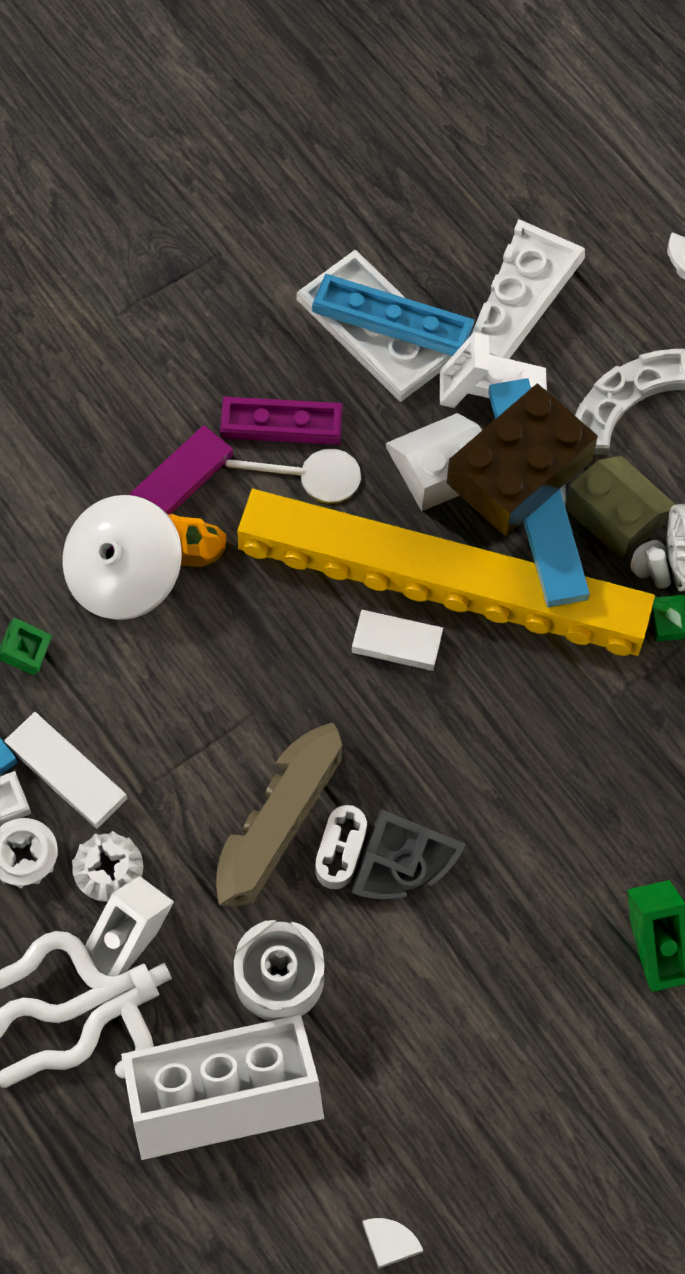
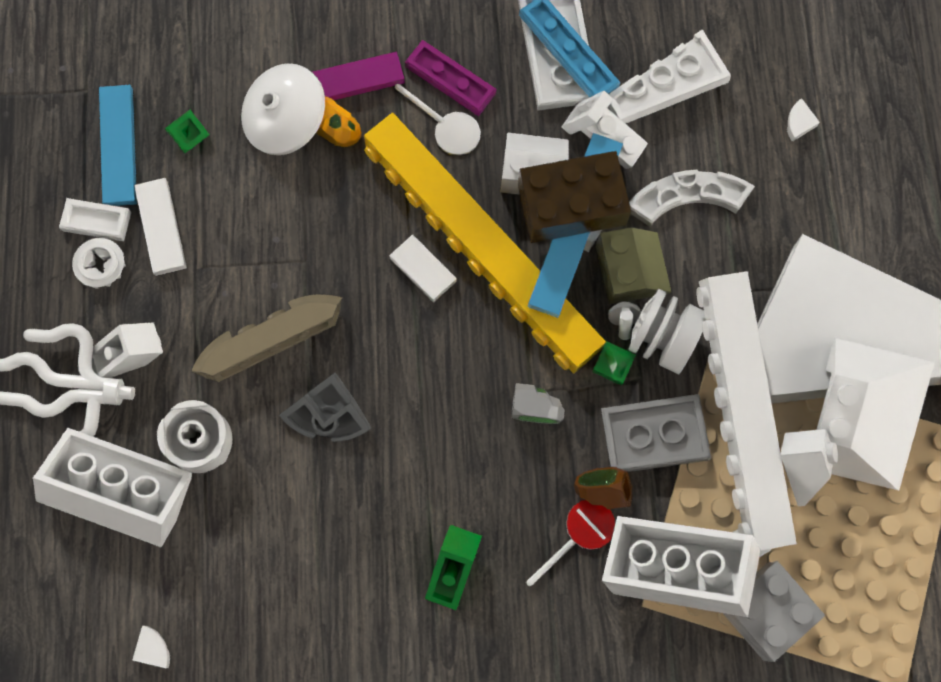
camera: 30 degrees right, 10 degrees up
white gear [72,831,143,902] -> none
white beam [315,805,367,889] -> none
none -> light grey rock [512,383,565,424]

